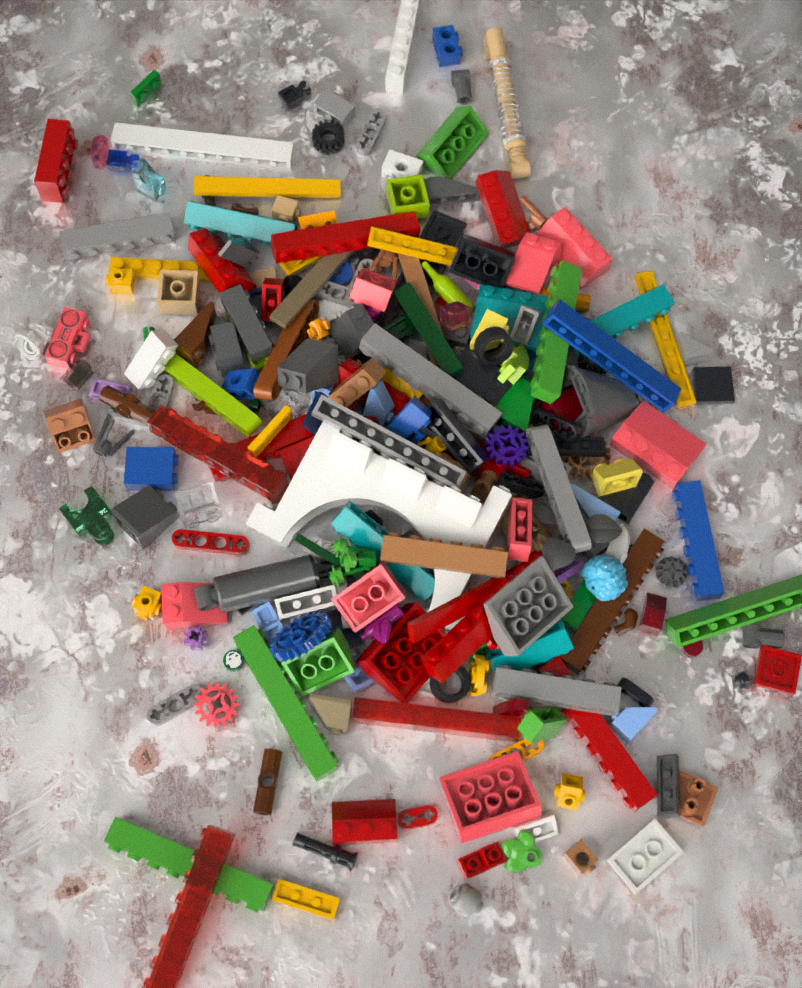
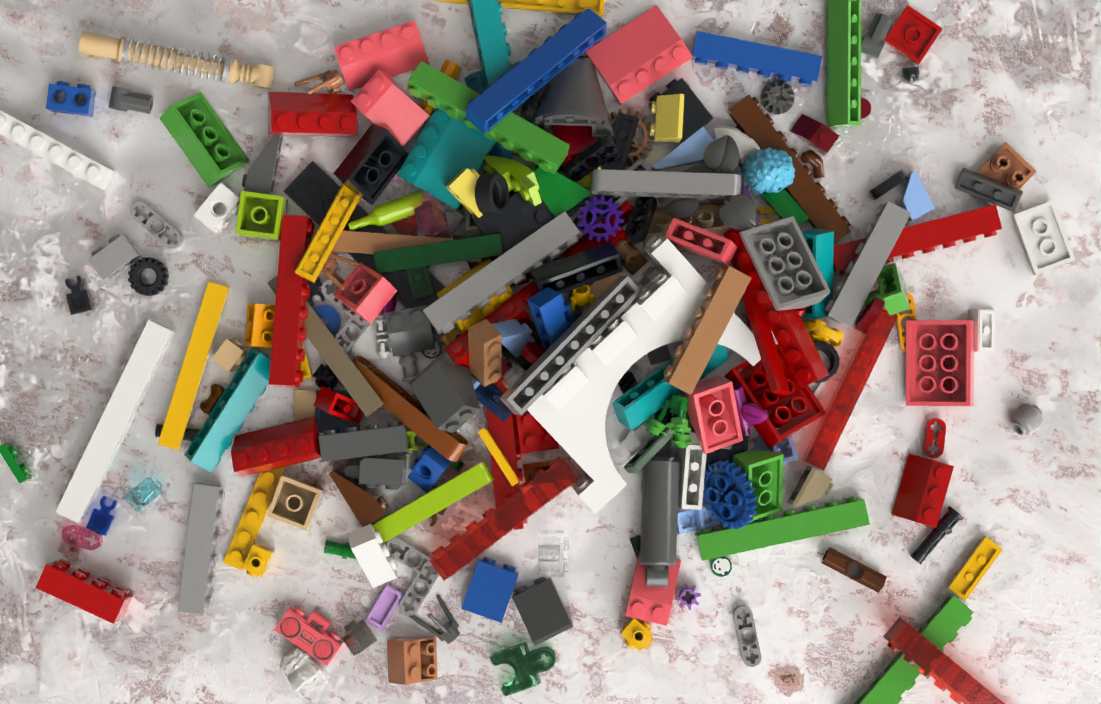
camera: 70 degrees left, 20 degrees up
reddish brown piece [99,385,158,427] -> none
red beam [172,529,250,555] -> none
coral gear [193,682,239,728] -> none
dark grey slope [218,237,260,267] -> none
light orange gear [306,317,331,340] -> none
red slope [456,842,507,880] -> none
bright green plate [501,830,542,872] -> none
light grey slope [510,304,540,345] -> none
yellow brick [553,773,585,810] -> none
medium nougat brick [562,839,598,876] -> none

